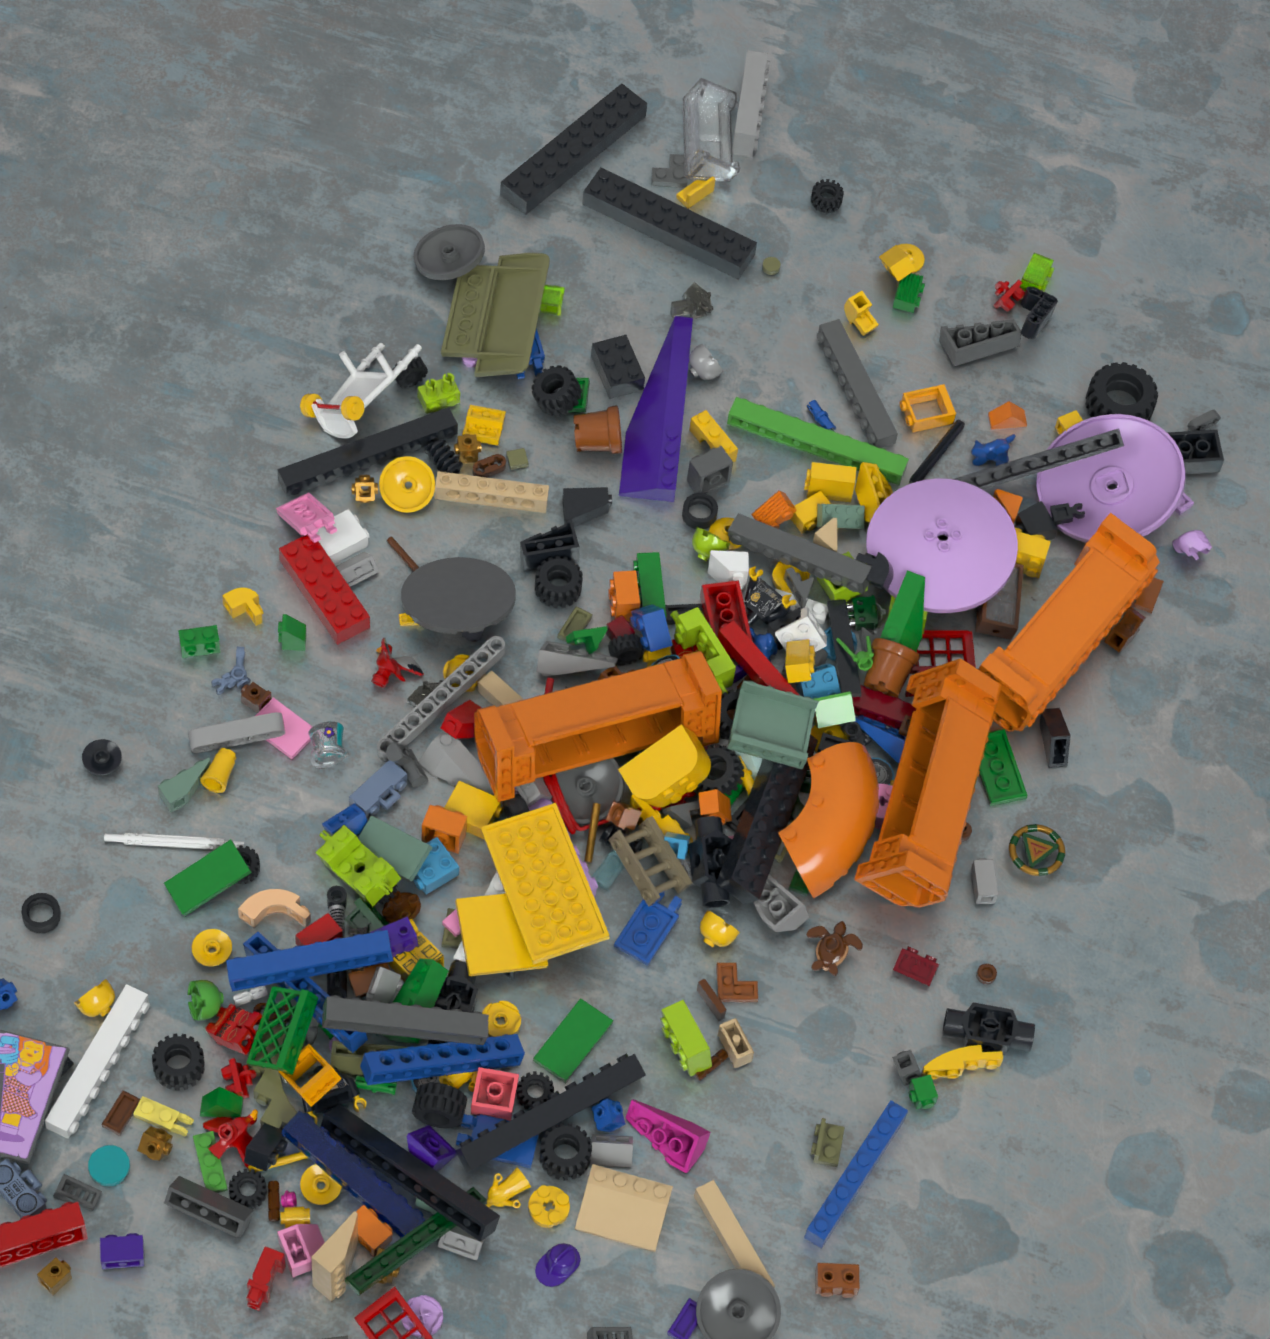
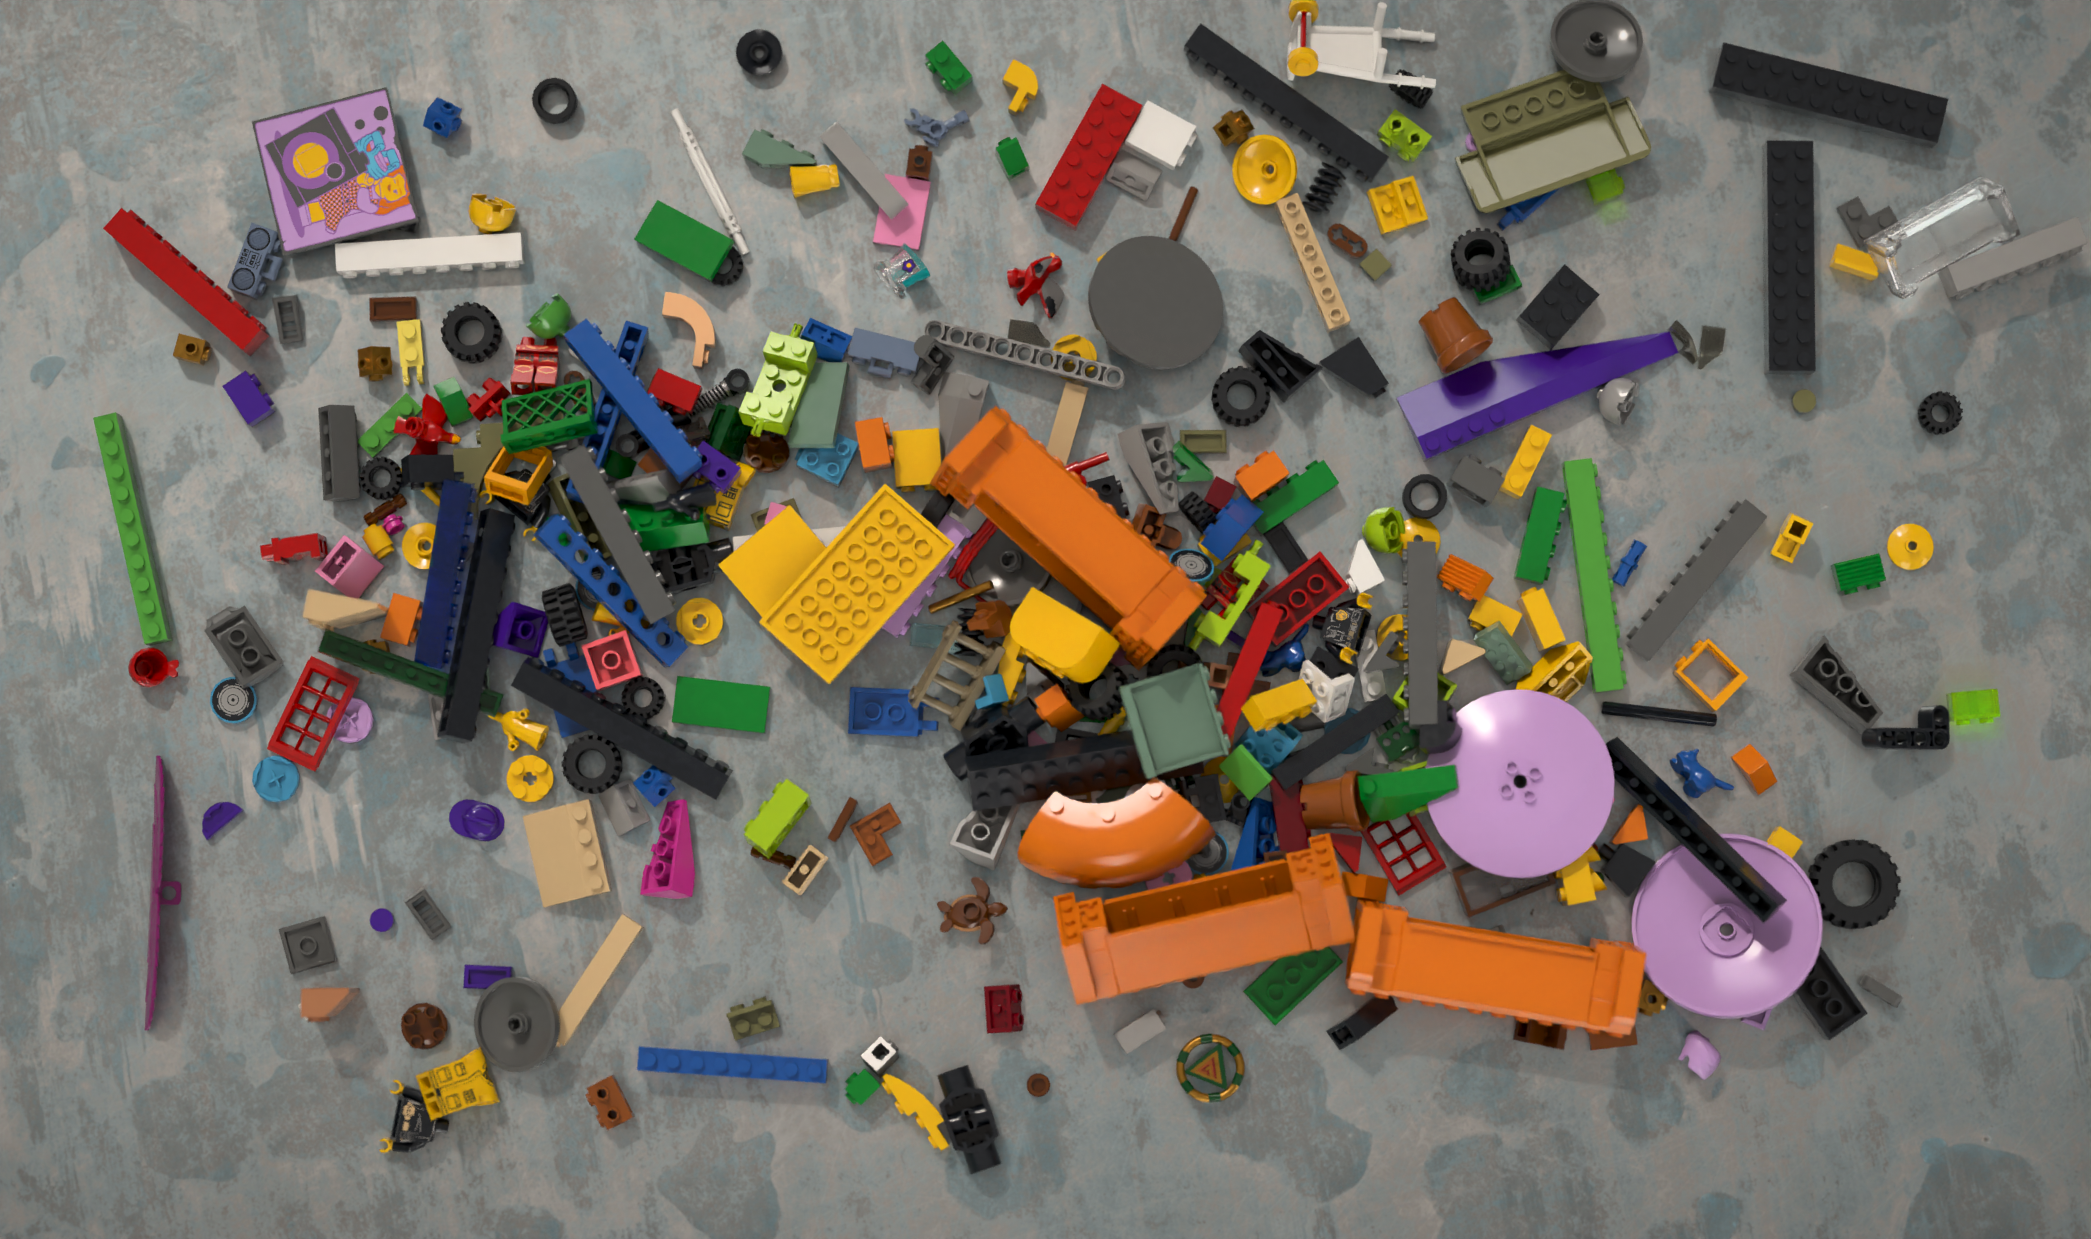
camera: 65 degrees right, 25 degrees up
teal tile [88,1145,130,1187] -> none
yellow dish [192,929,232,967] -> none
bright pink tile [276,492,337,543] -> none
red slope [440,699,482,739] -> none
pearl gold brick [454,434,481,463] -> none
yellow cylinder [699,910,740,948] -> none
bright green plant [836,636,874,671] -> none
yellow brick [879,245,916,282] -> none
red hips [993,279,1025,312] -> none
black plate [1050,503,1085,525] -> none
none -> black piece [652,482,716,520]
none -> green brick [1513,487,1567,585]

